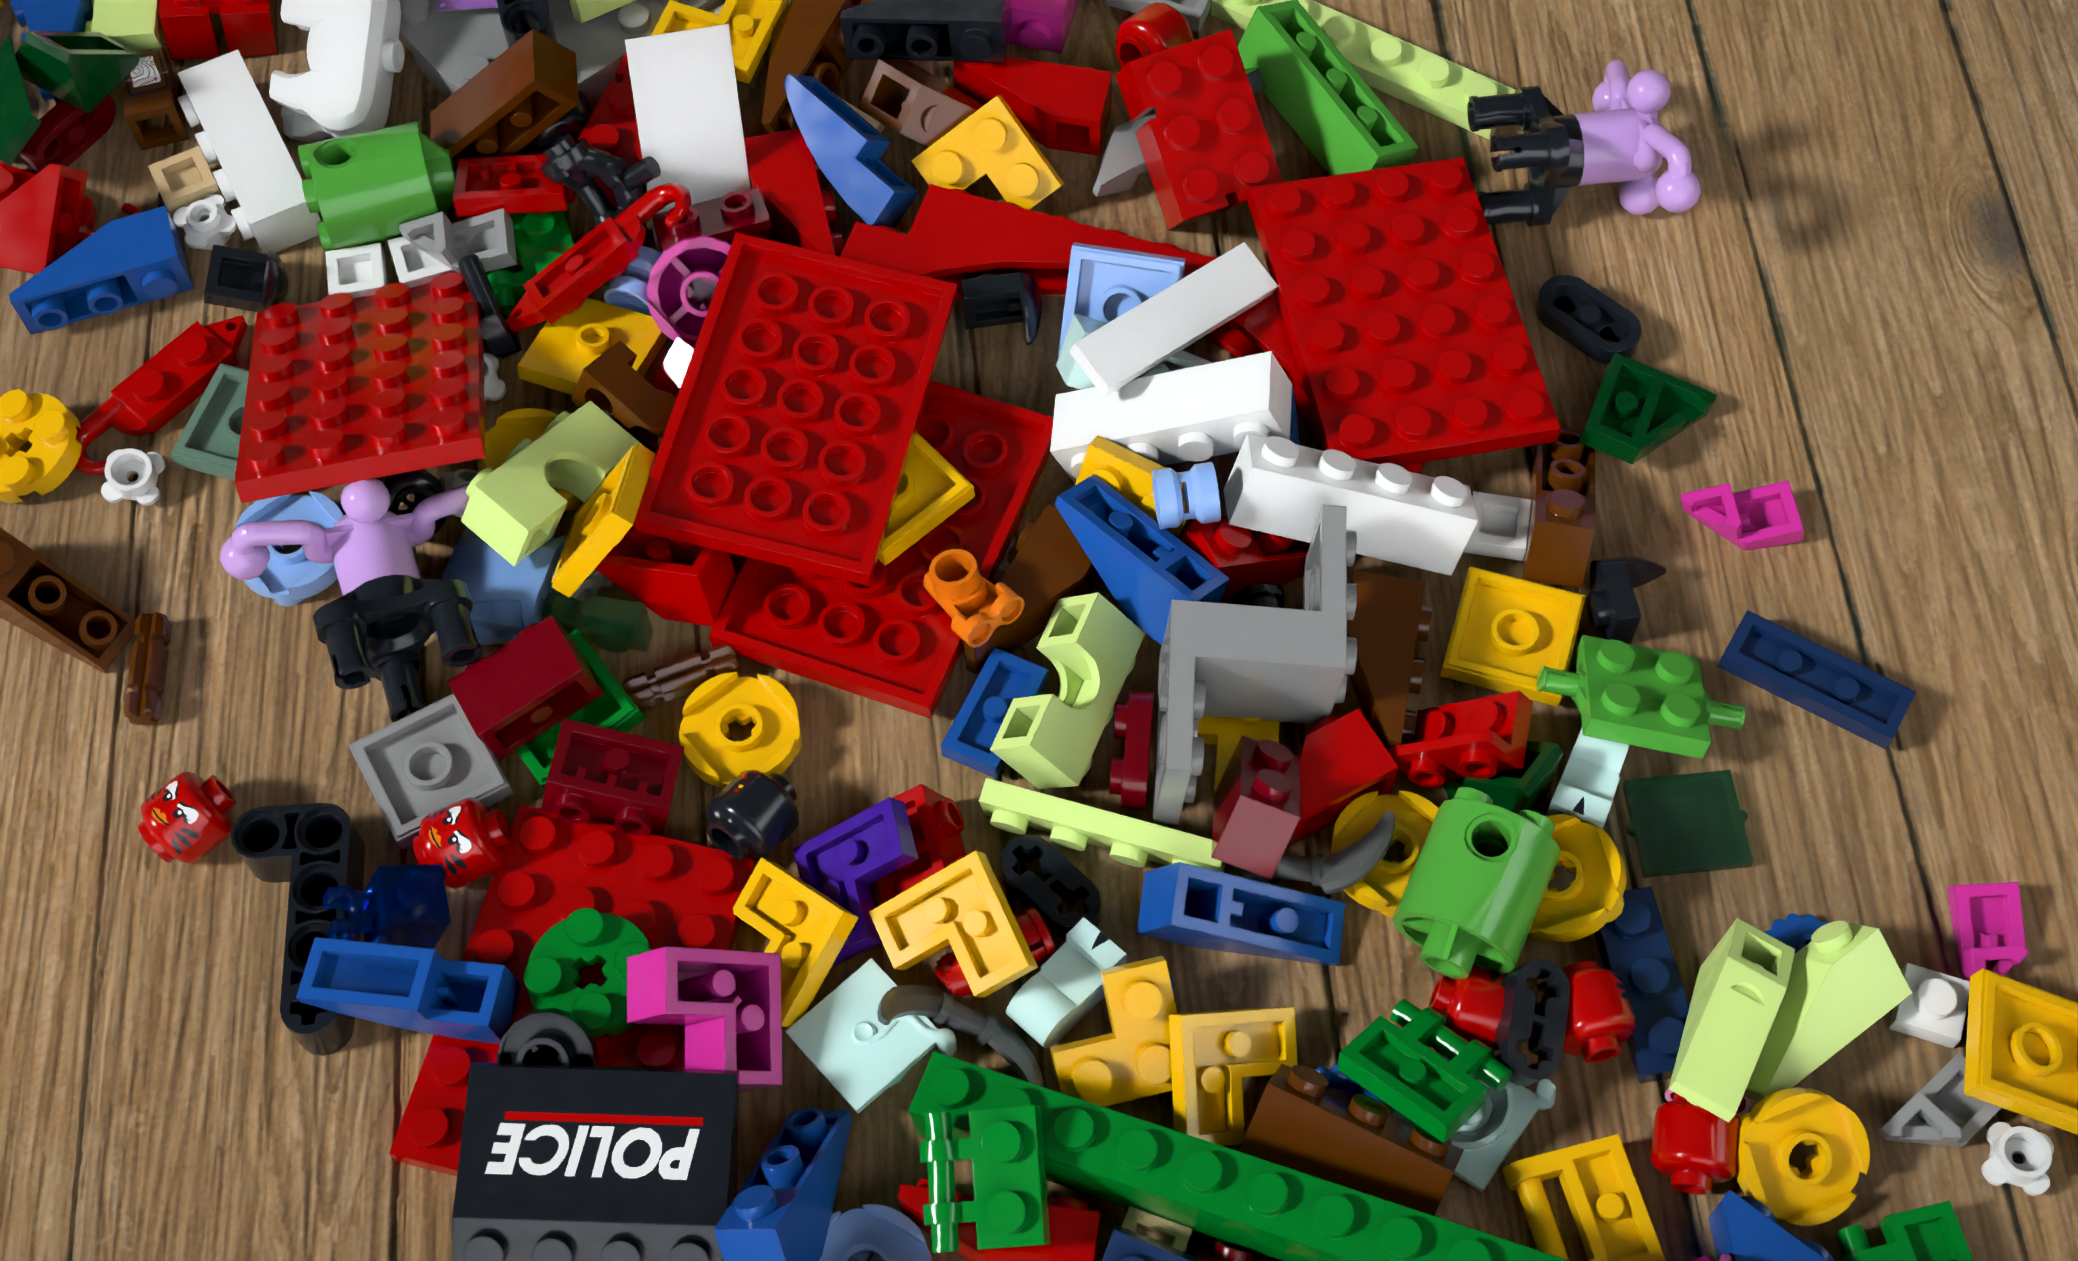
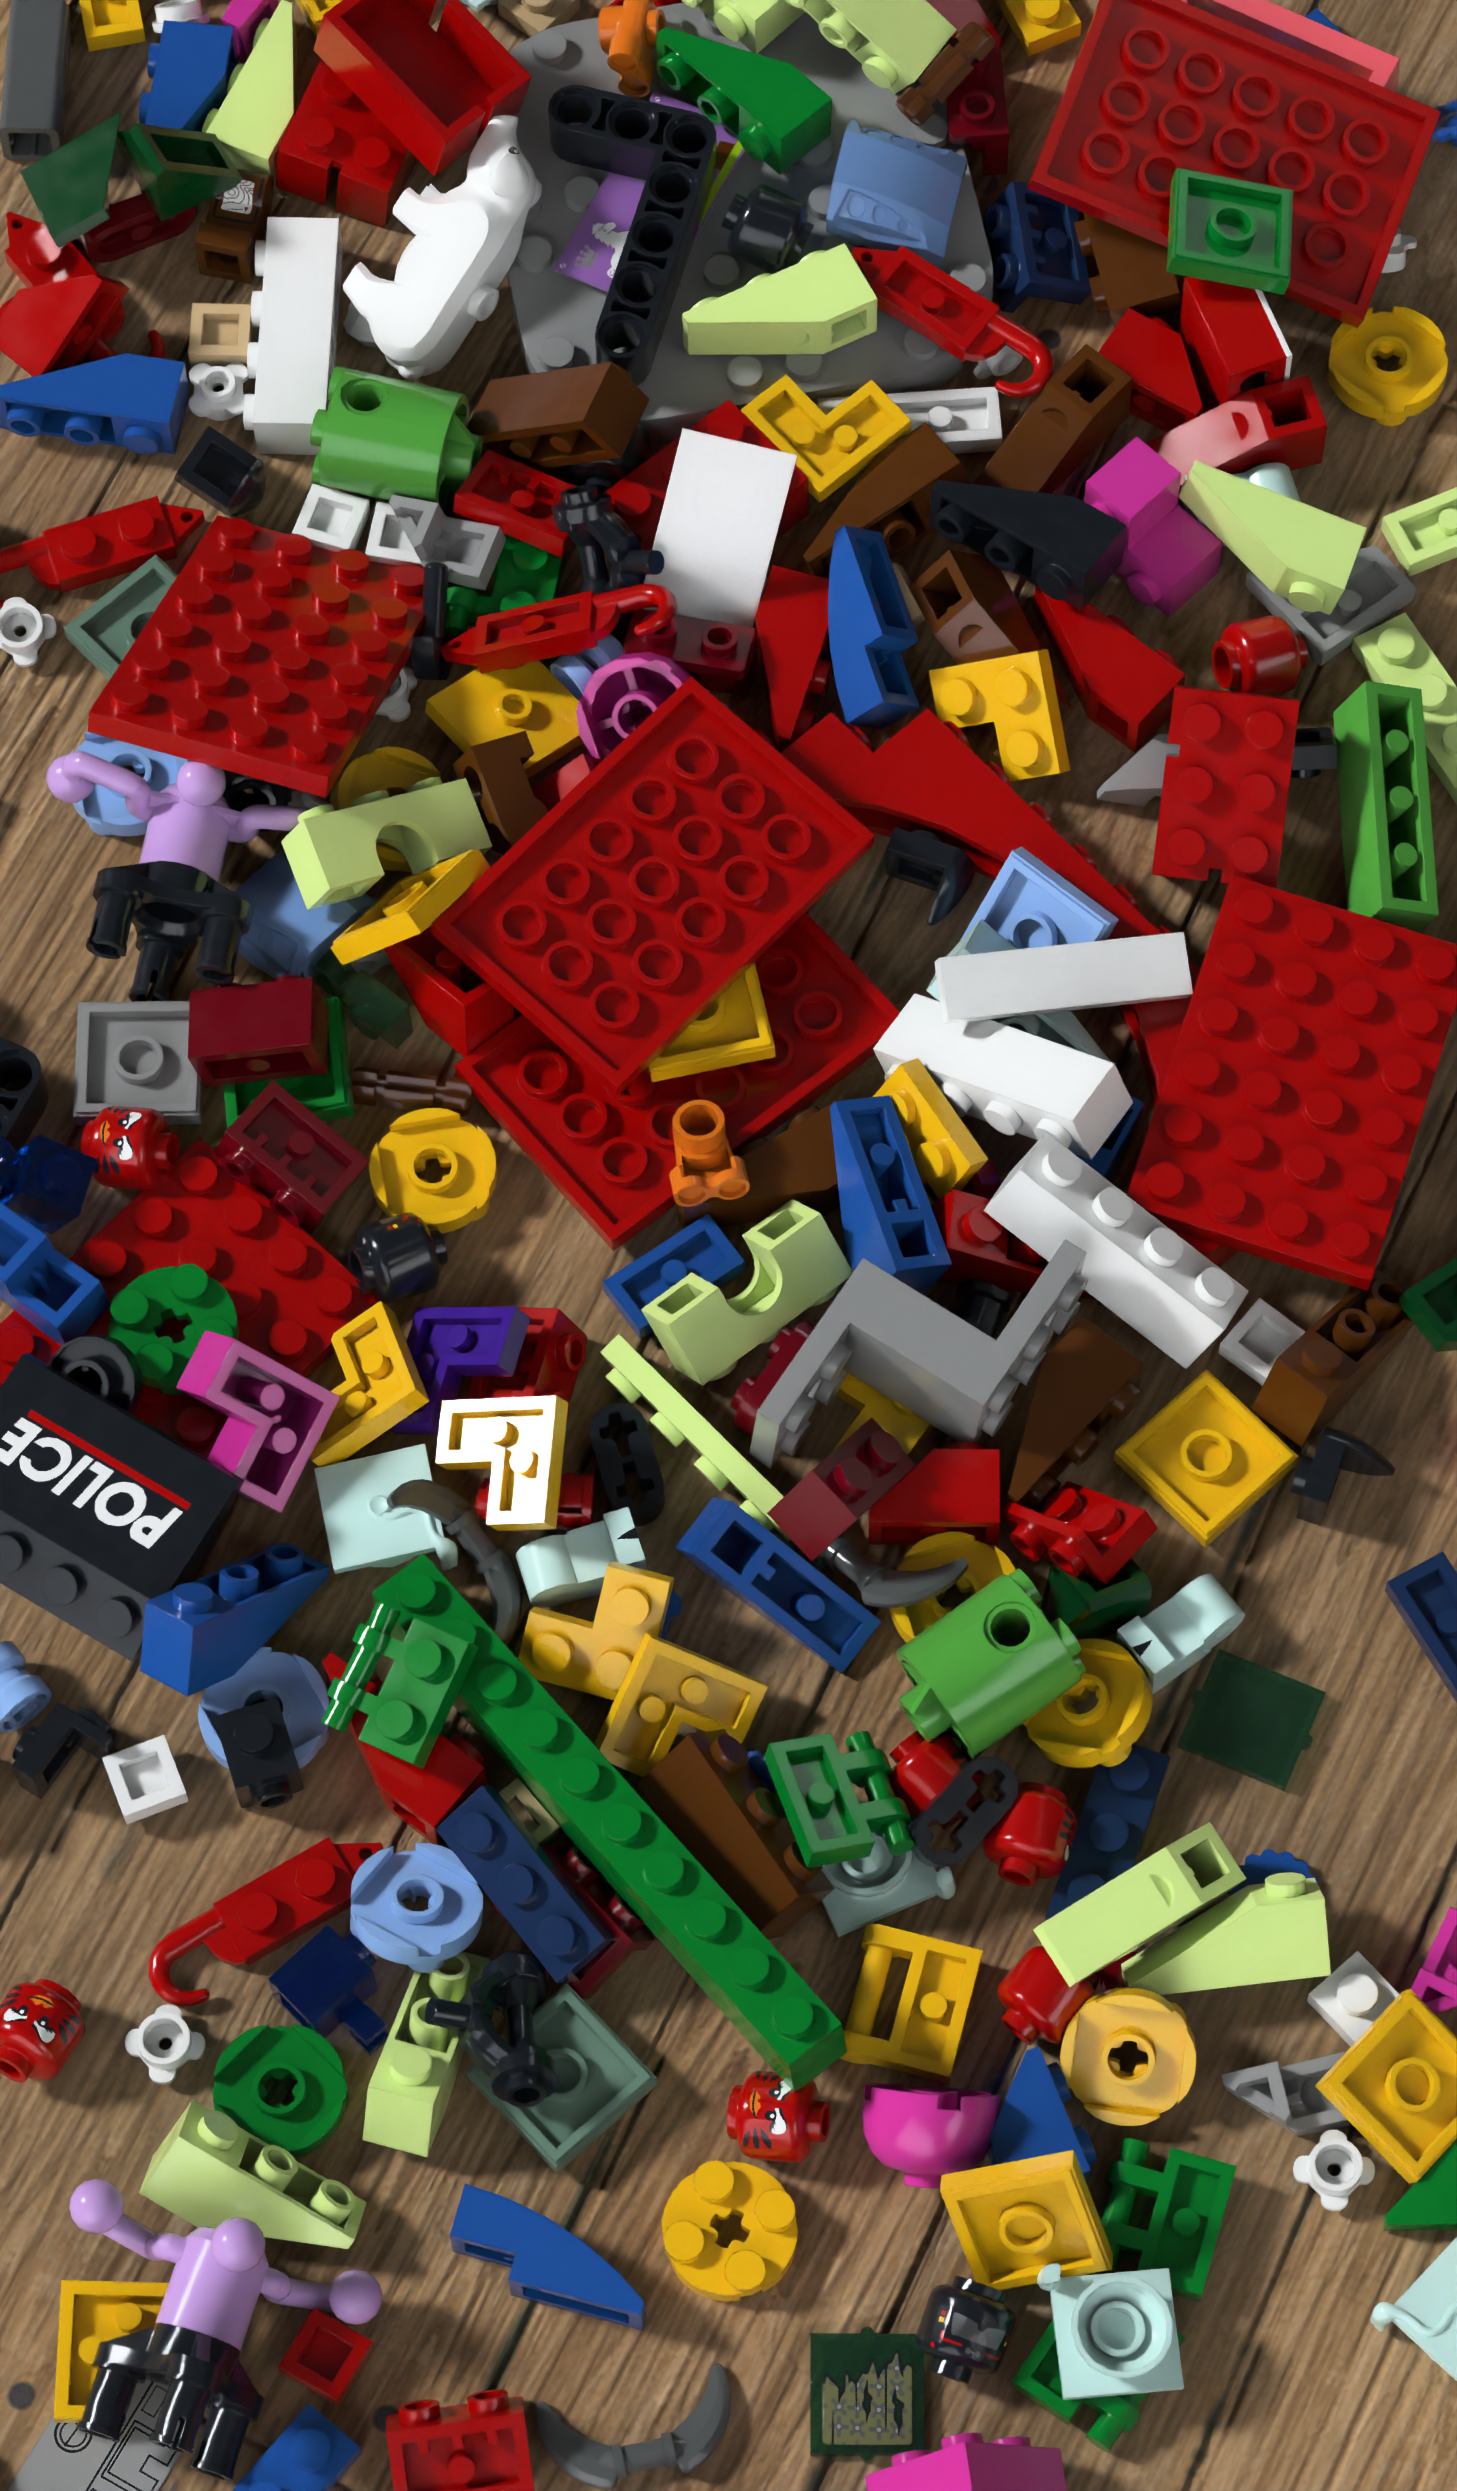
camera: 30 degrees right, 5 degrees up
light blue wheel [1152,462,1221,530] -> none
bright green plate [1536,635,1746,759] -> none

